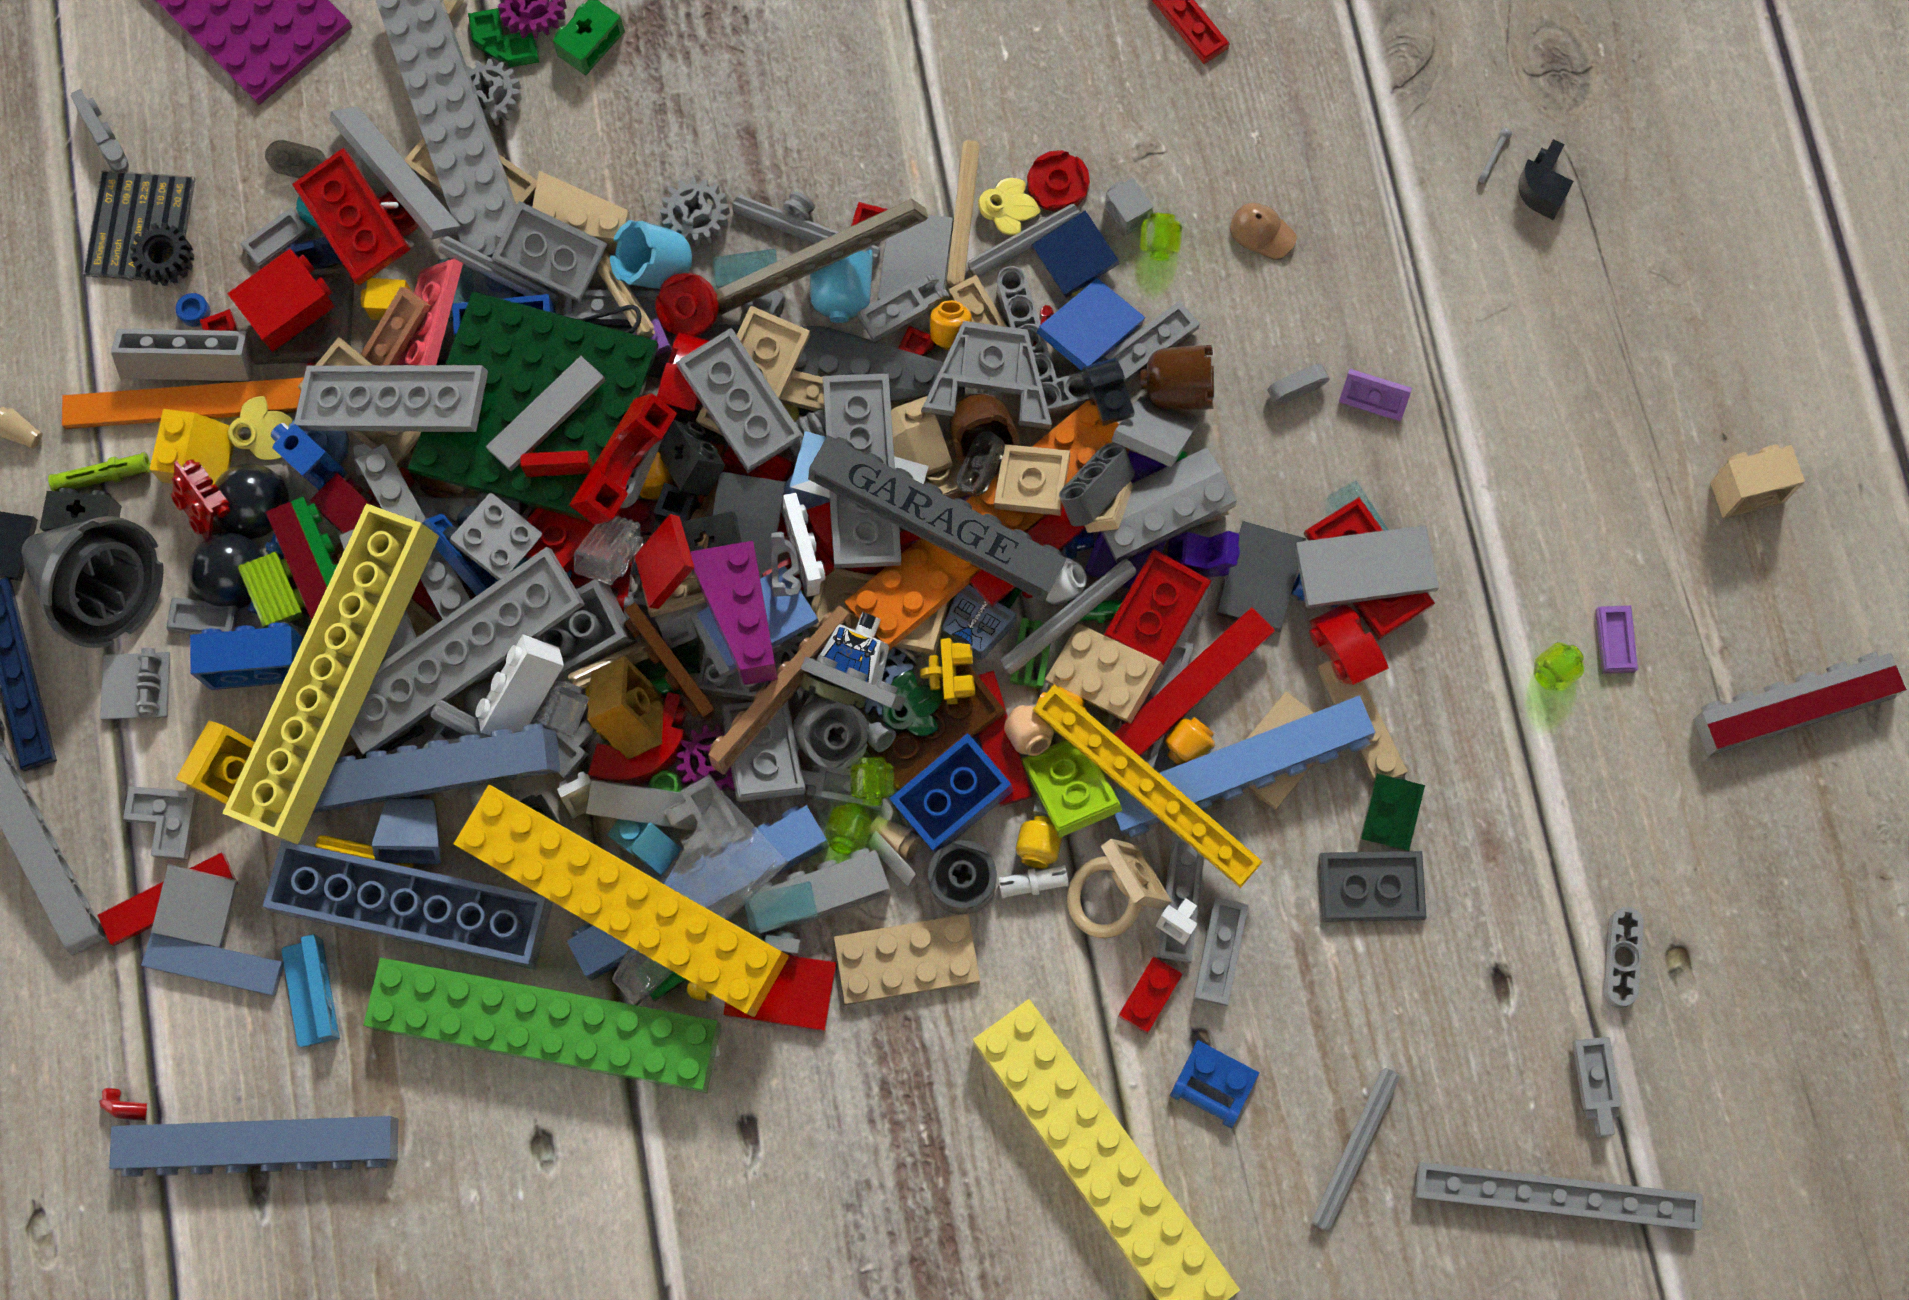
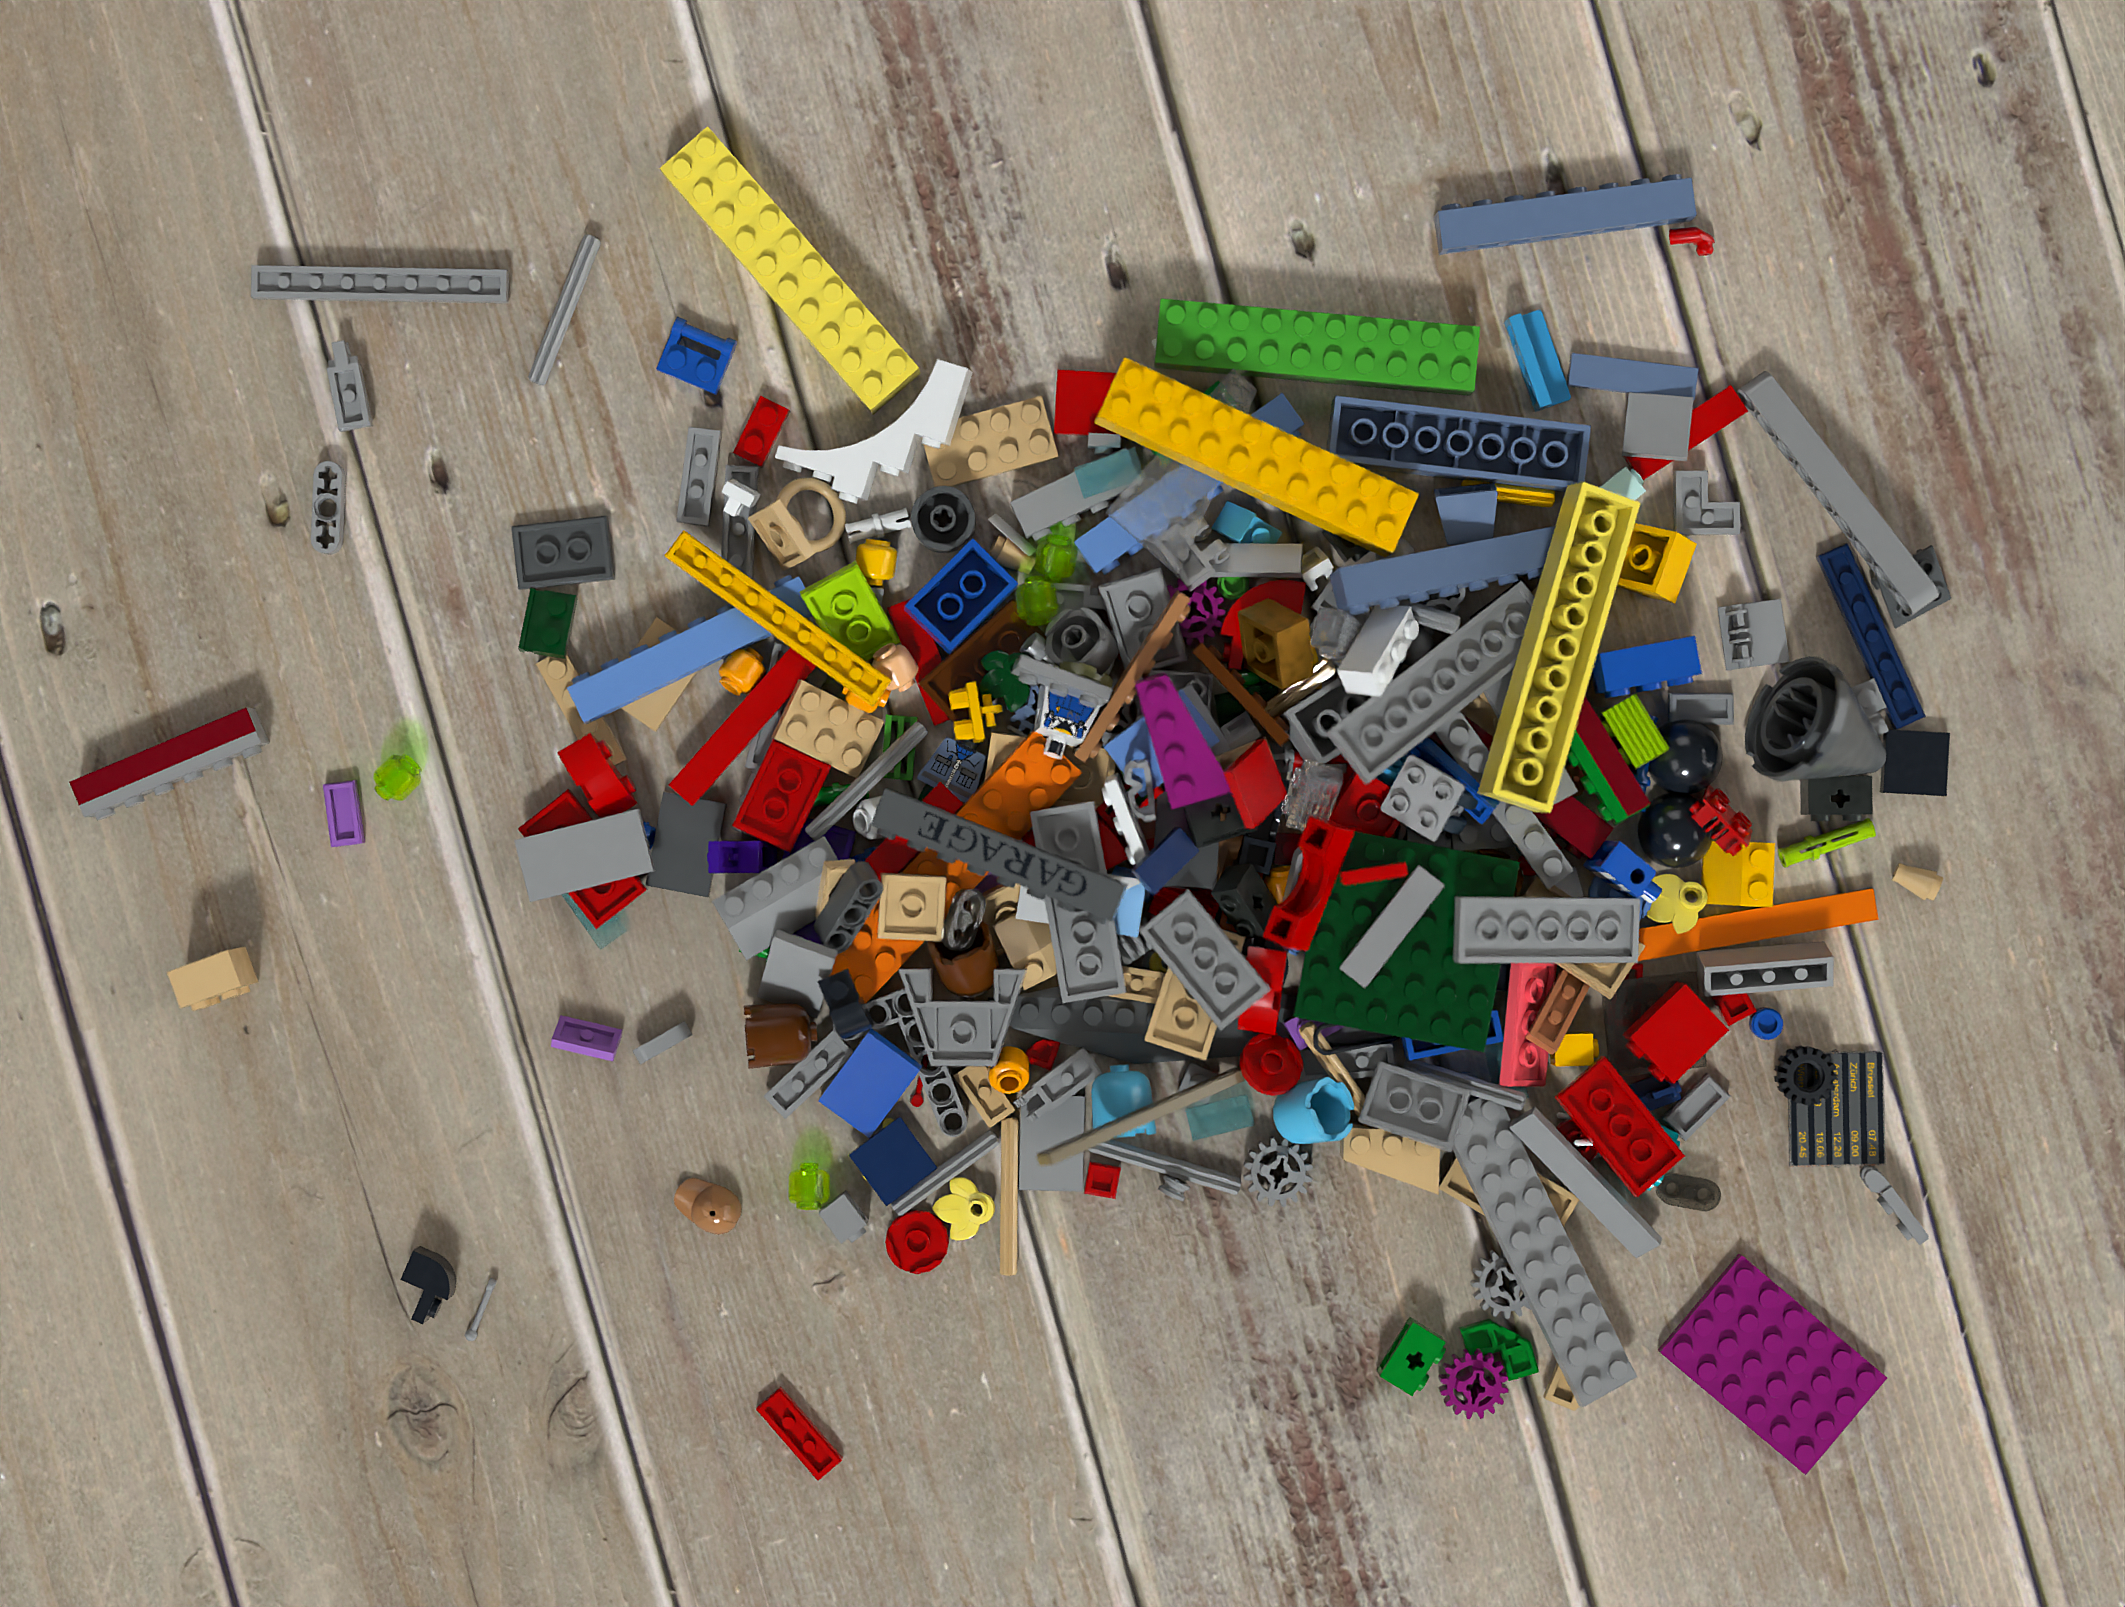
camera: 170 degrees right, 15 degrees up
none -> white arch [775,359,973,504]
none -> dark blue tile [1131,827,1199,895]
none -> light aqua brick [1599,467,1646,500]
none -> light grey plate [1851,678,1889,735]

